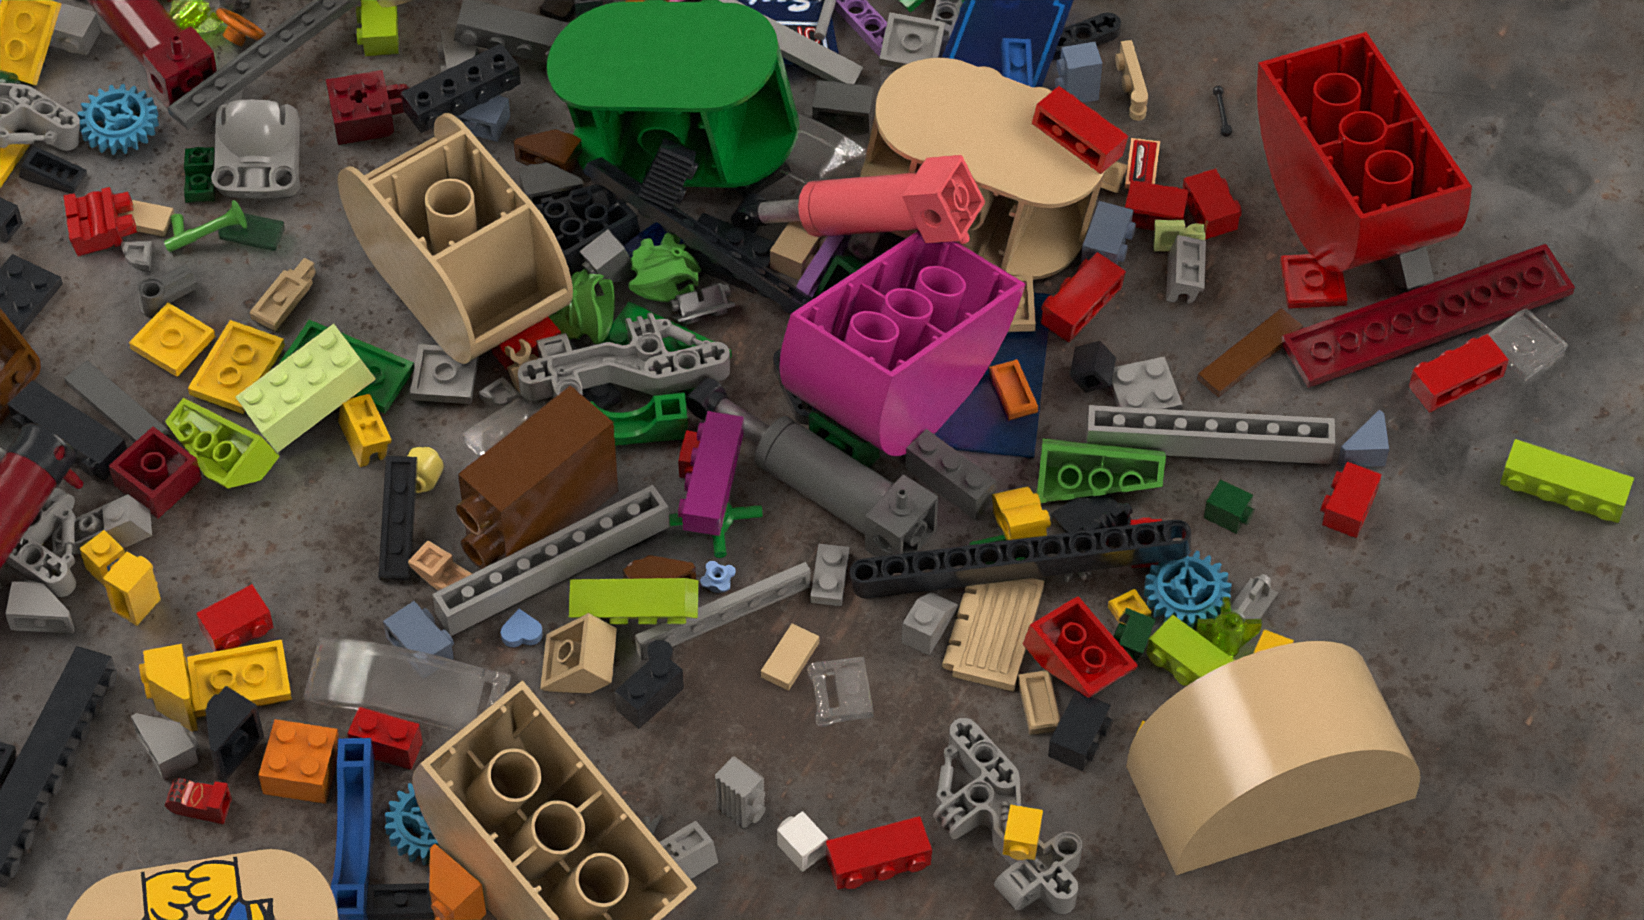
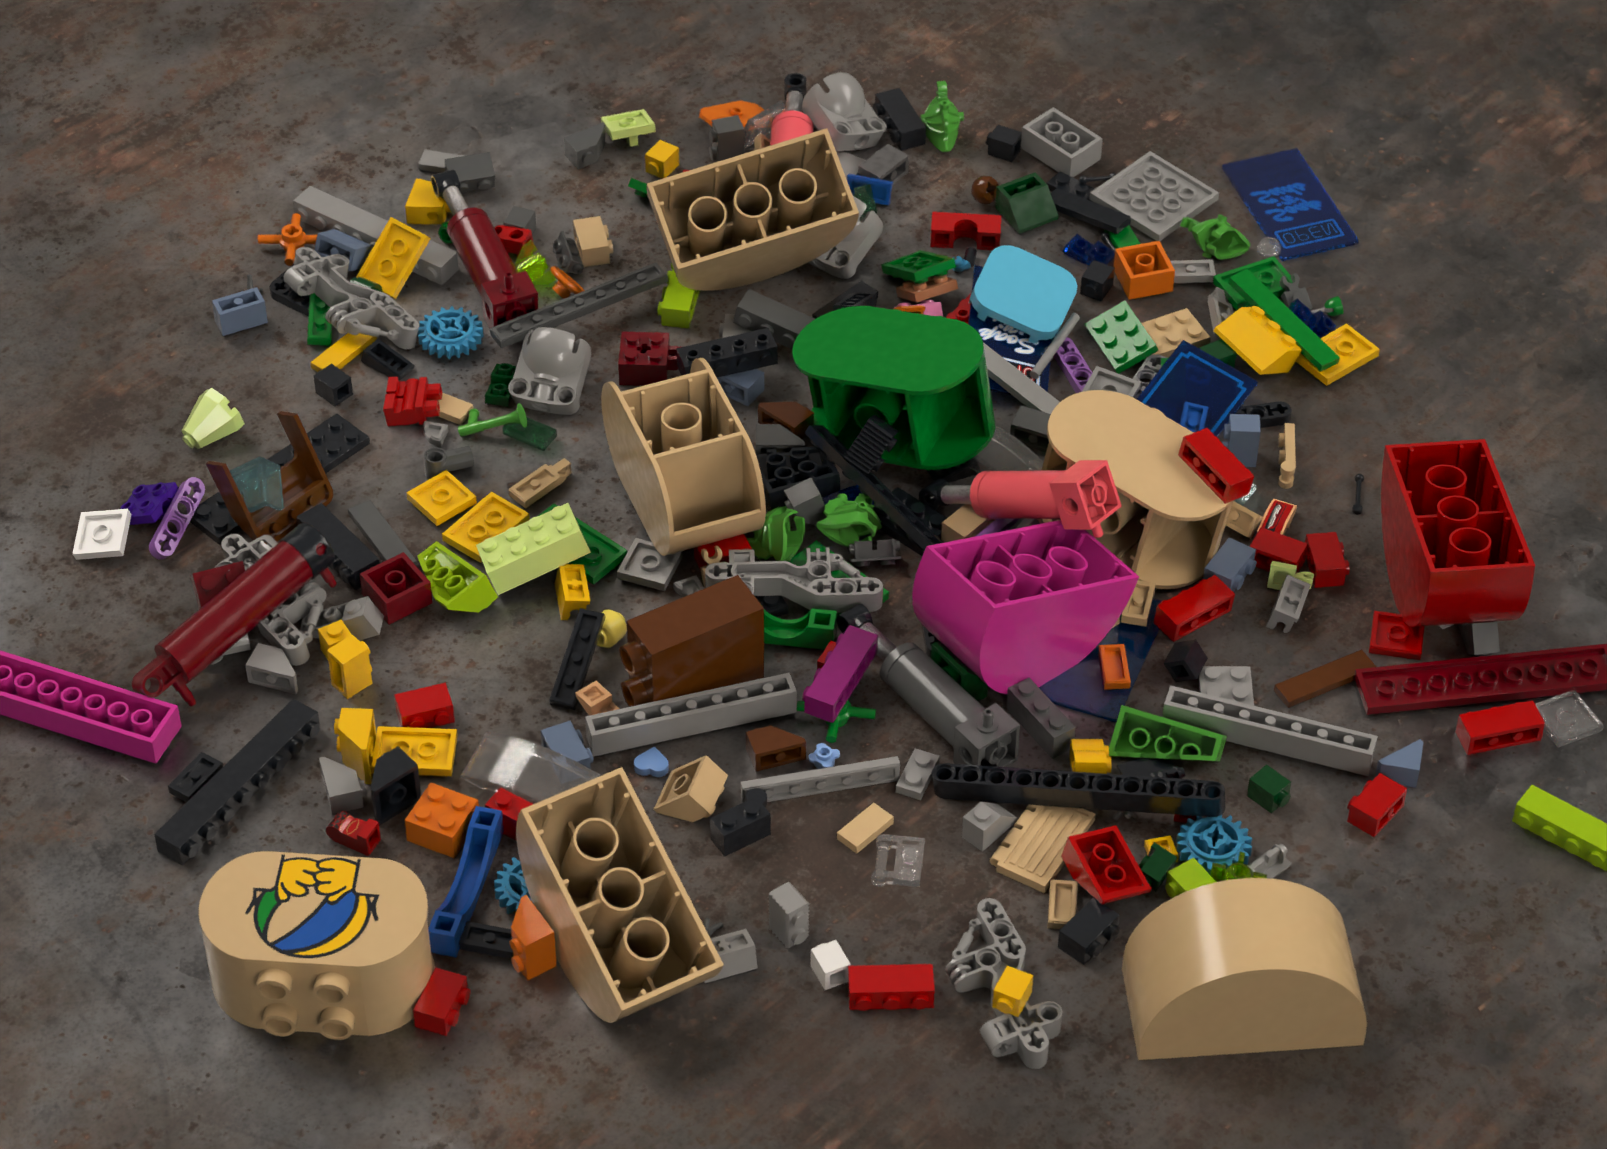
camera: 15 degrees right, 10 degrees down
lime brick [569,578,699,625] -> none

